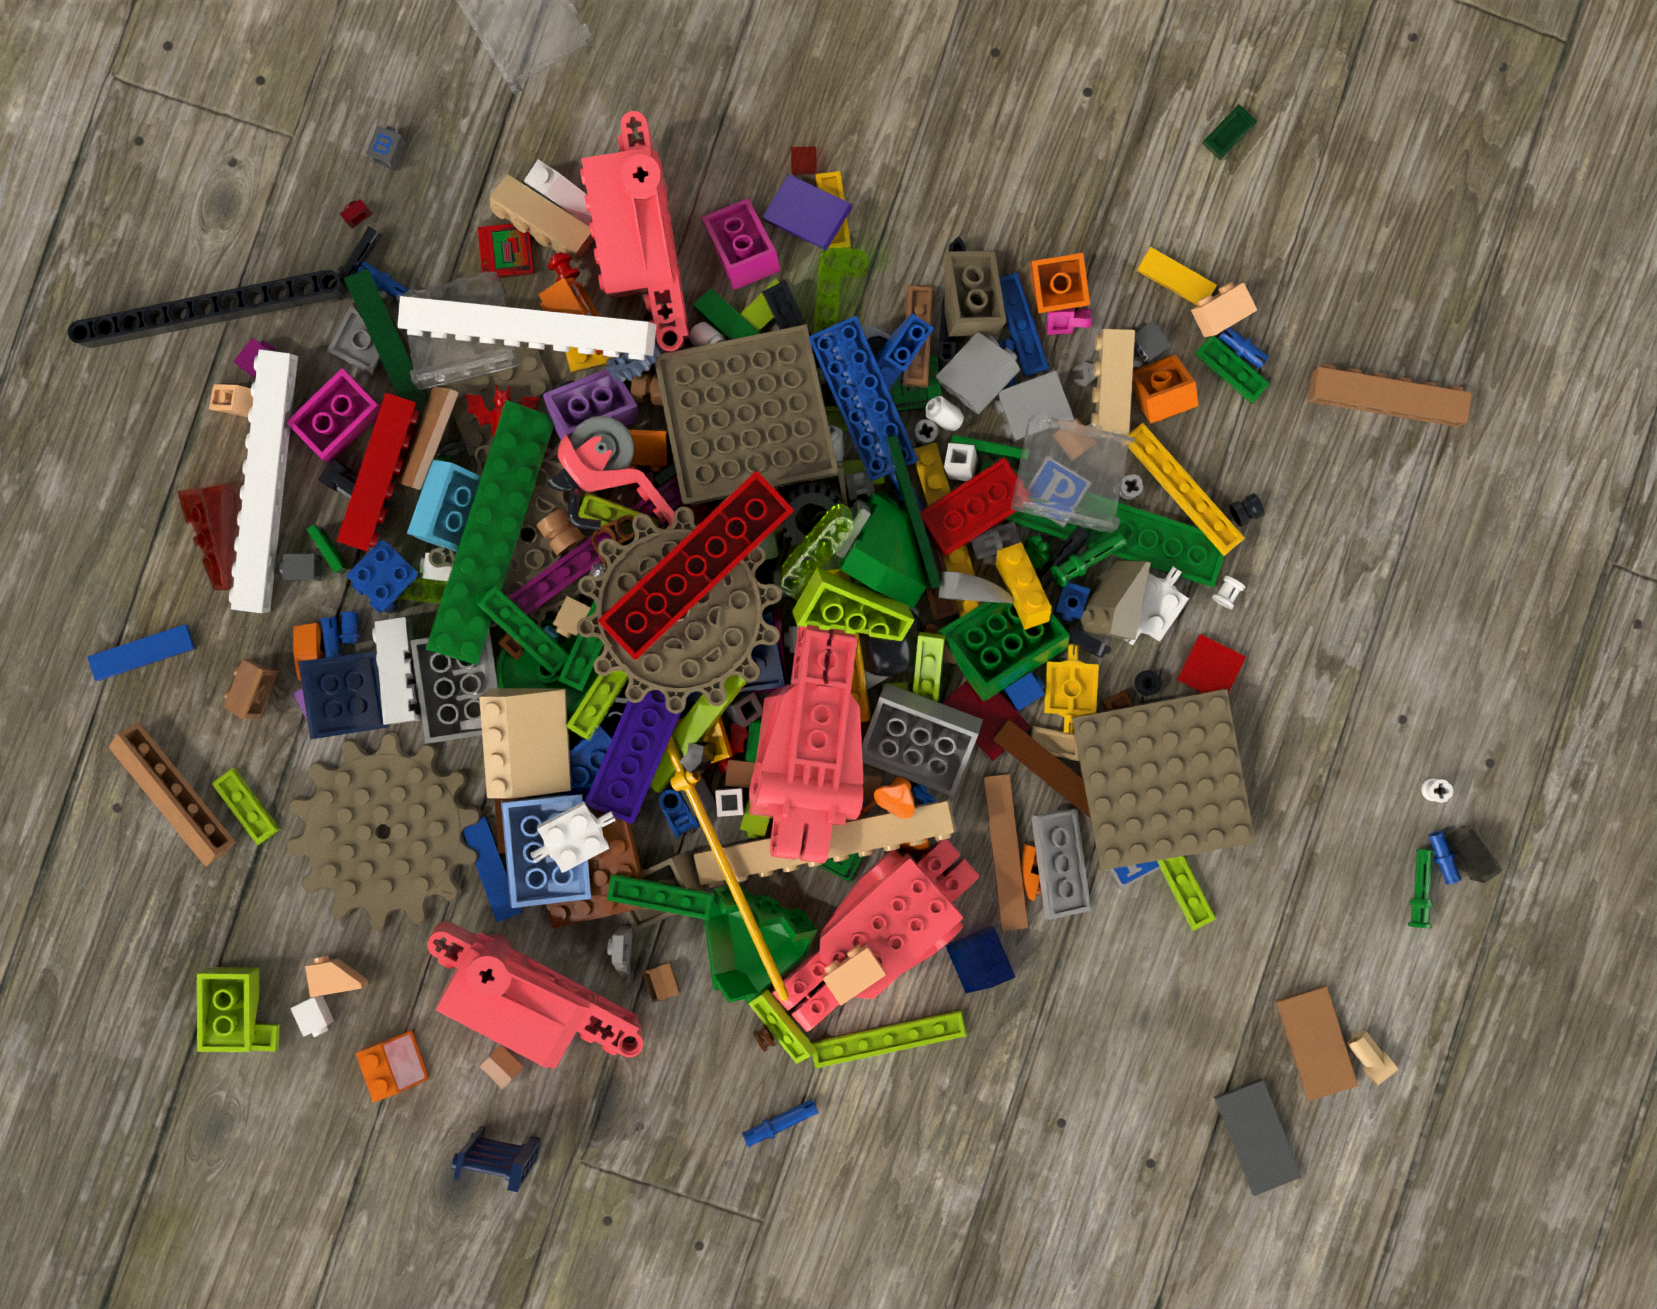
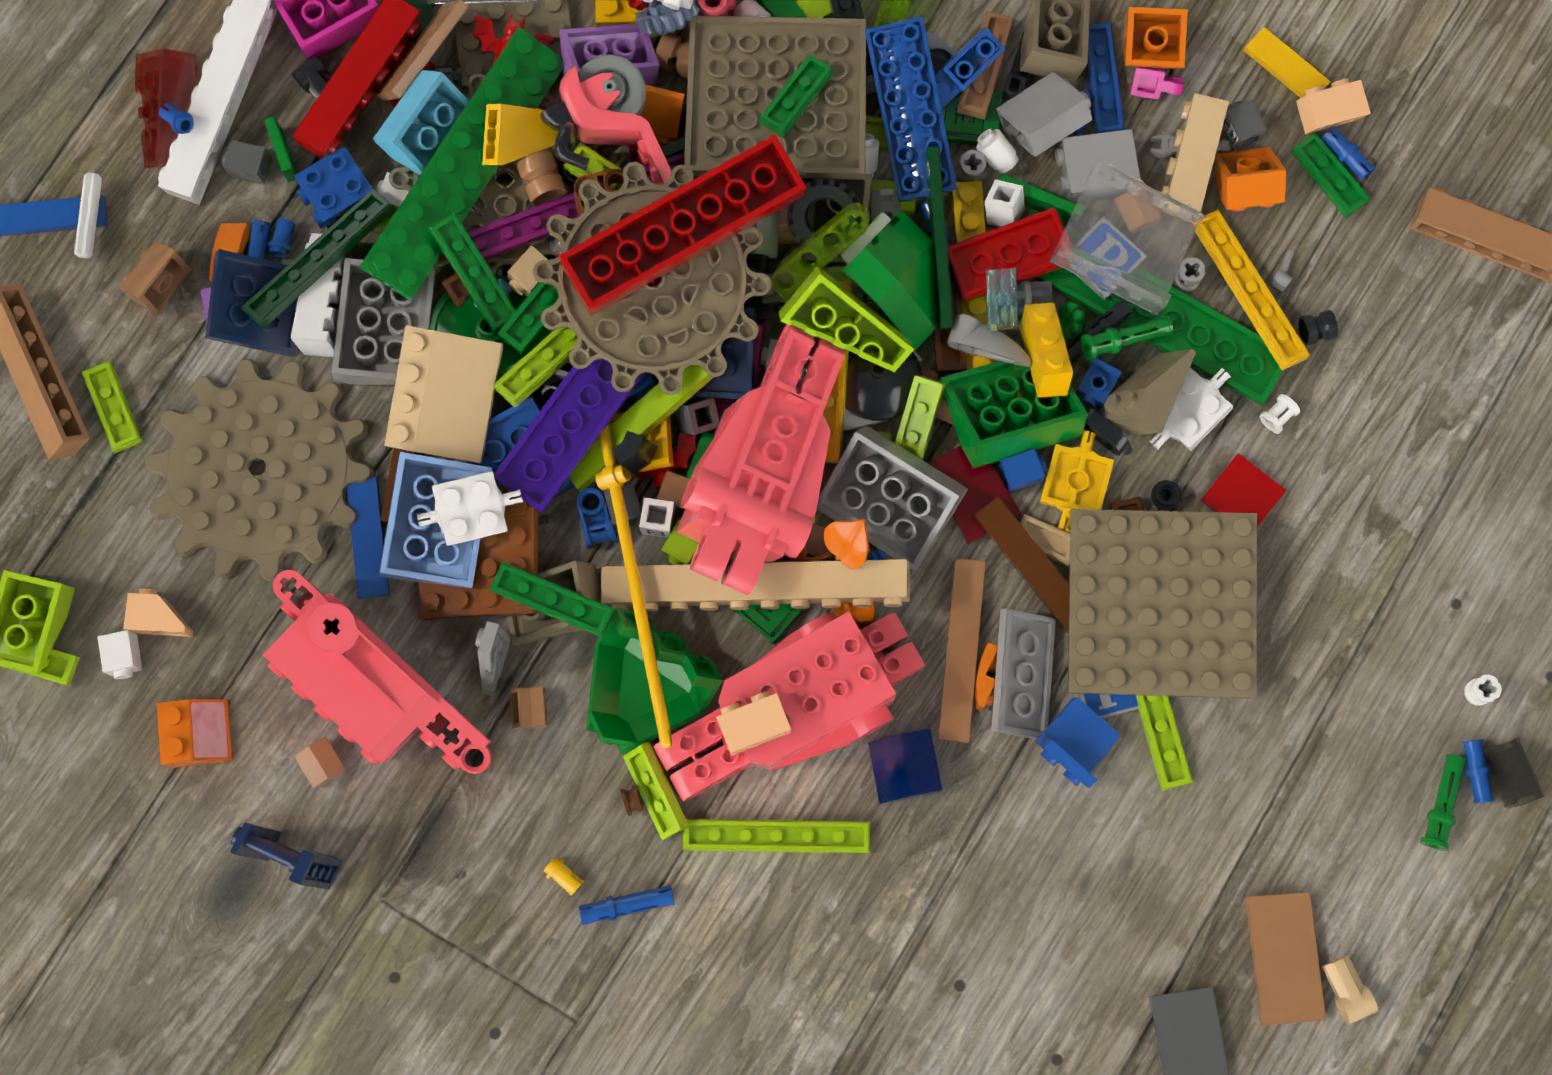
camera: 15 degrees right, 10 degrees down
none -> white axle [74,173,102,258]
none -> blue pin [159,102,194,134]
none -> dark green tile [241,189,395,329]
none -> yellow slope [482,104,559,166]
none -> yellow pin [544,857,584,896]
none -> green tile [759,54,834,138]
none -> clear light blue plate [986,268,1018,331]
none -> blue bracket [1035,698,1119,789]
none -> light grey hand [1271,250,1294,292]

